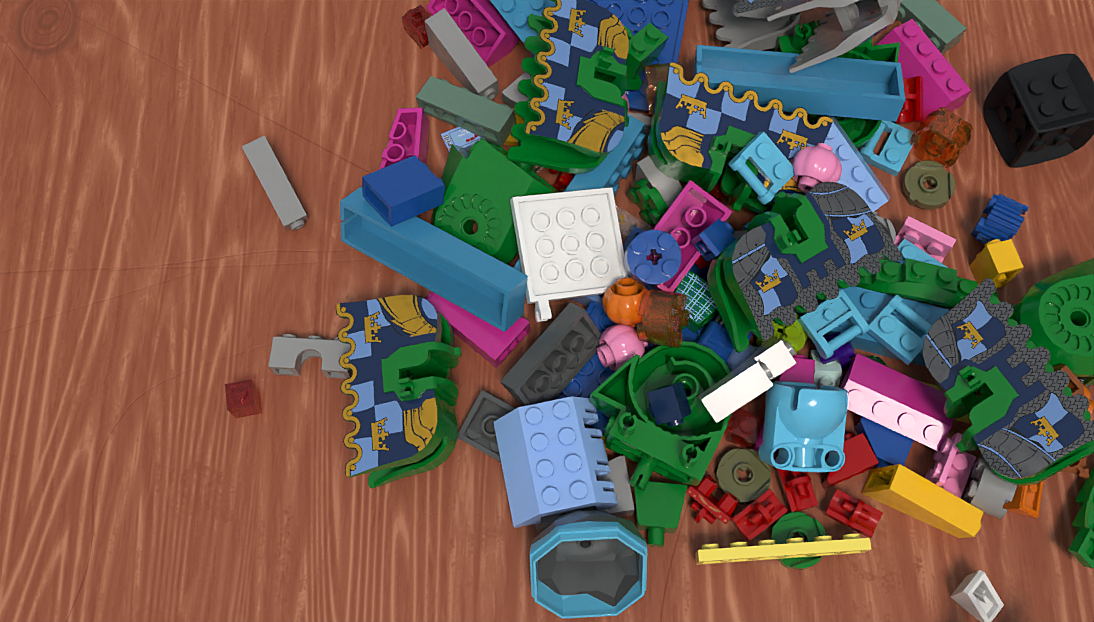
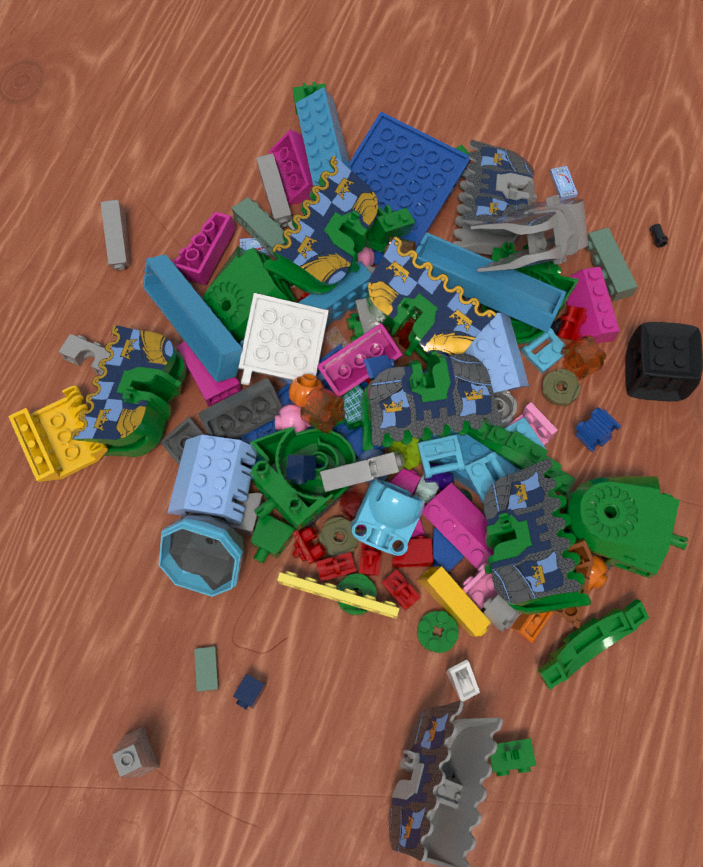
camera: 20 degrees right, 0 degrees up
clear red brick [225,379,262,418] -> none
blue brick [362,155,445,227] -> none
clear red brick [402,4,431,49] -> none
blue brick [624,230,681,287] -> none
medium azure plate [728,131,794,205] -> none
bright pink plant [791,143,842,193] -> none
yellow brick [970,239,1023,289] -> none
none -> yellow slope [8,385,108,482]
none -> green plate [417,611,459,654]

